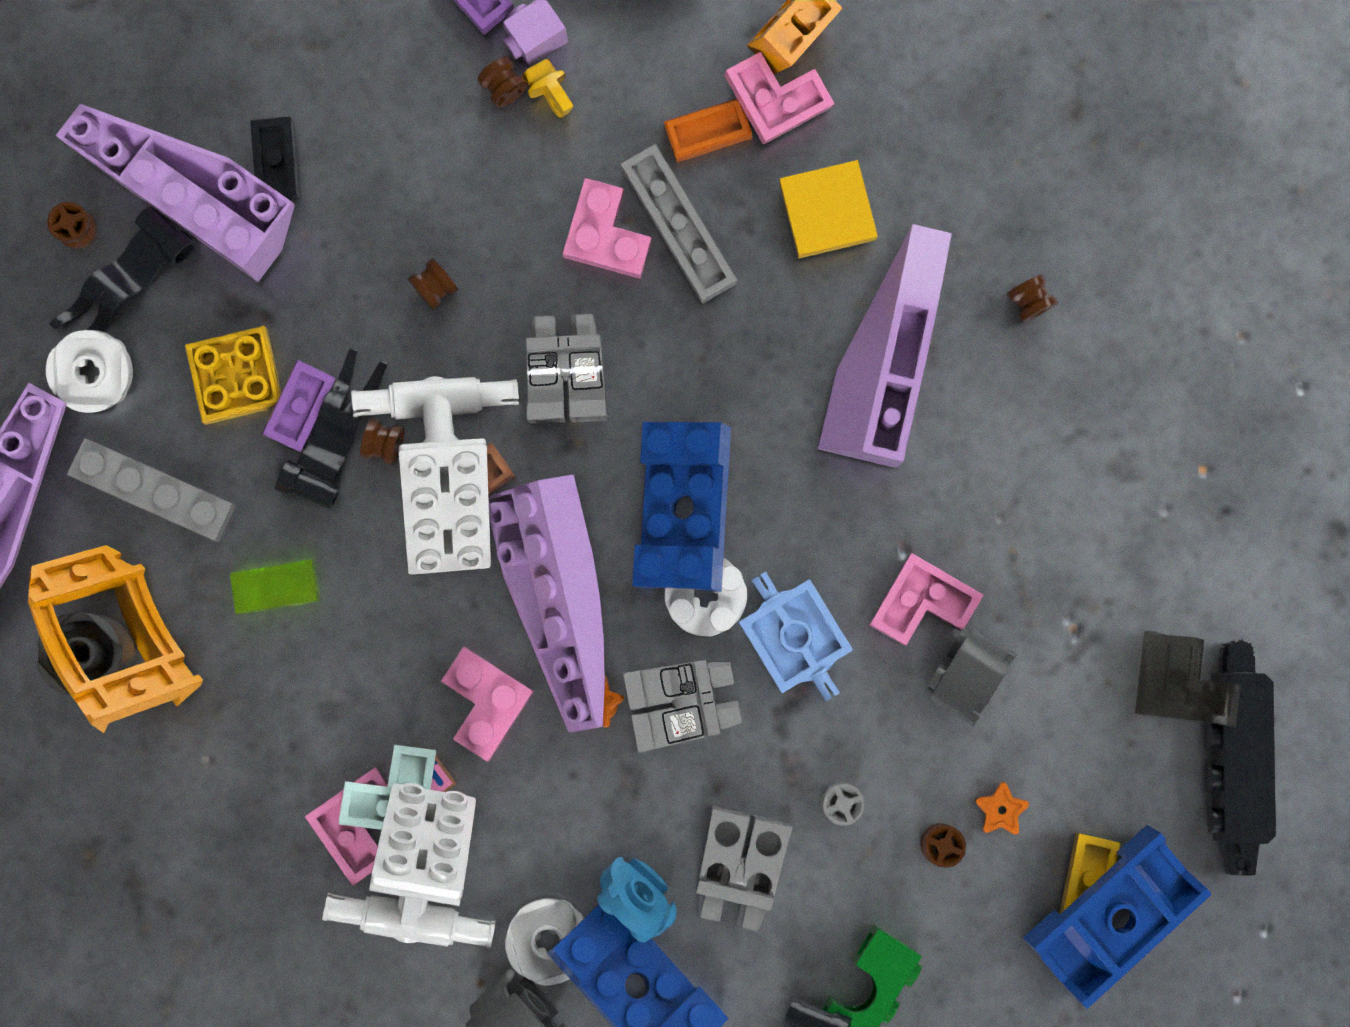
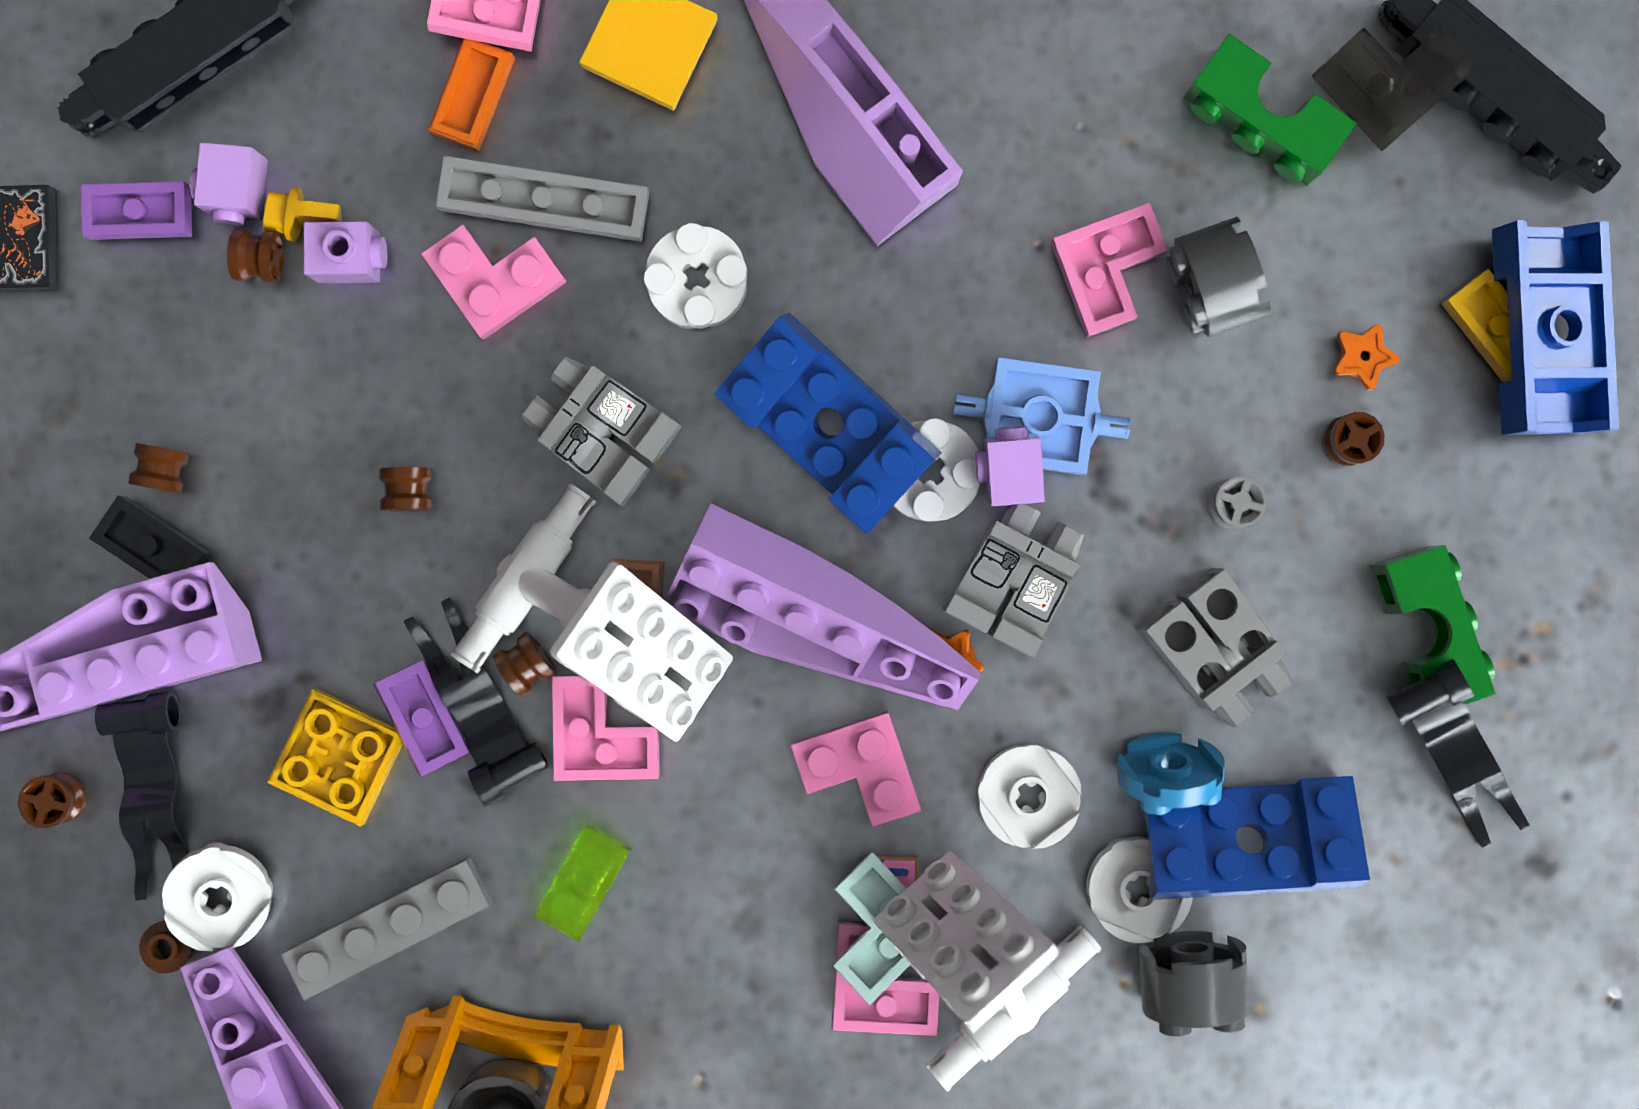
camera: 55 degrees left, 5 degrees up
none -> reddish brown wheel [128,443,189,494]
none -> reddish brown plate [139,920,194,974]
none -> lavender brick [304,222,388,284]
none -> bright pink plate [552,675,660,781]
none -> white plate [644,223,748,329]
none -> lavender brick [975,426,1045,506]
none -> white plate [976,743,1082,849]
none -> green arch [1183,33,1357,186]

